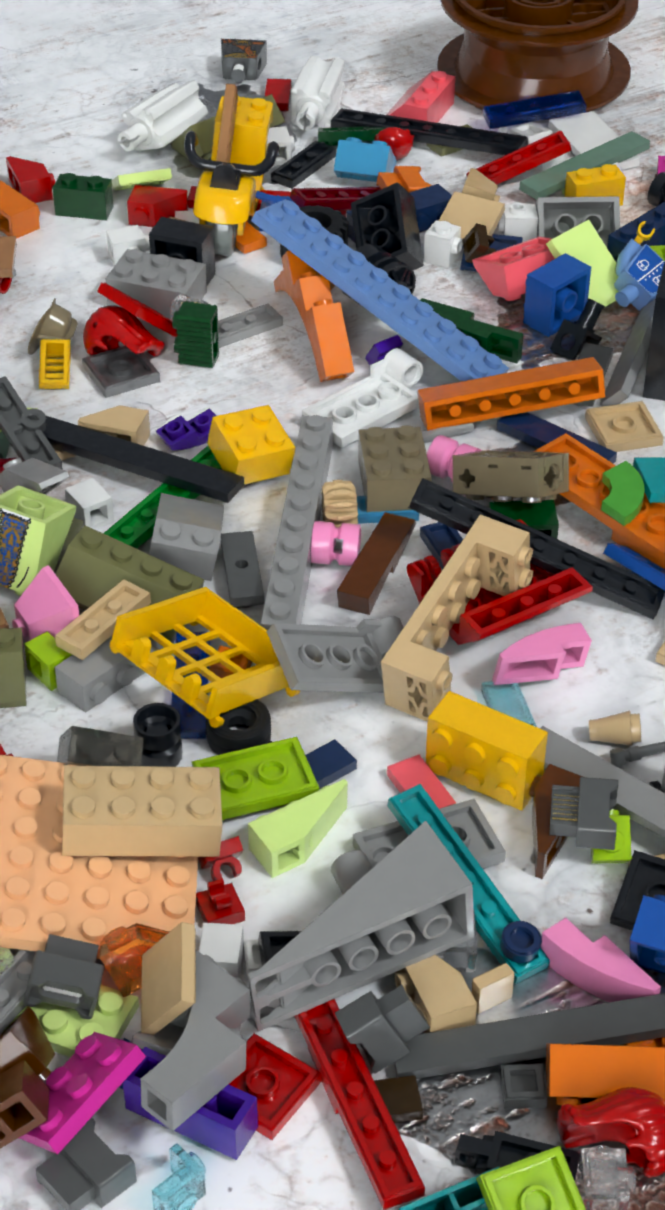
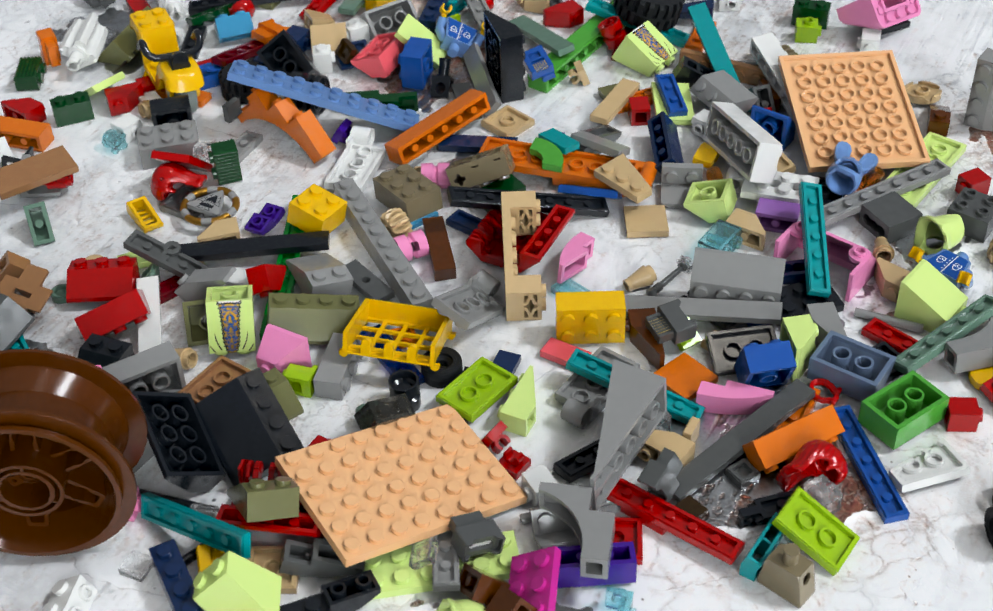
camera: 30 degrees left, 0 degrees up
dark tan piece [28,298,78,355] -> none
tan plate [55,579,151,660] -> none
tan brick [62,765,223,857] -> none
clear orange slope [100,923,169,997] -> none
tan tile [141,922,196,1035] -> none
medium nougat tile [216,84,238,163] -> none
dark blue tile [500,921,542,963] -> none
none -> dark green brick [13,56,47,91]
none -> orange piece [36,28,61,67]
none -> clear light blue brick [102,129,128,154]
none -> piece [180,186,240,226]
none -> dark grey tile [222,97,242,123]
none -> red slope [245,264,287,299]
none -> orange tile [654,352,718,401]

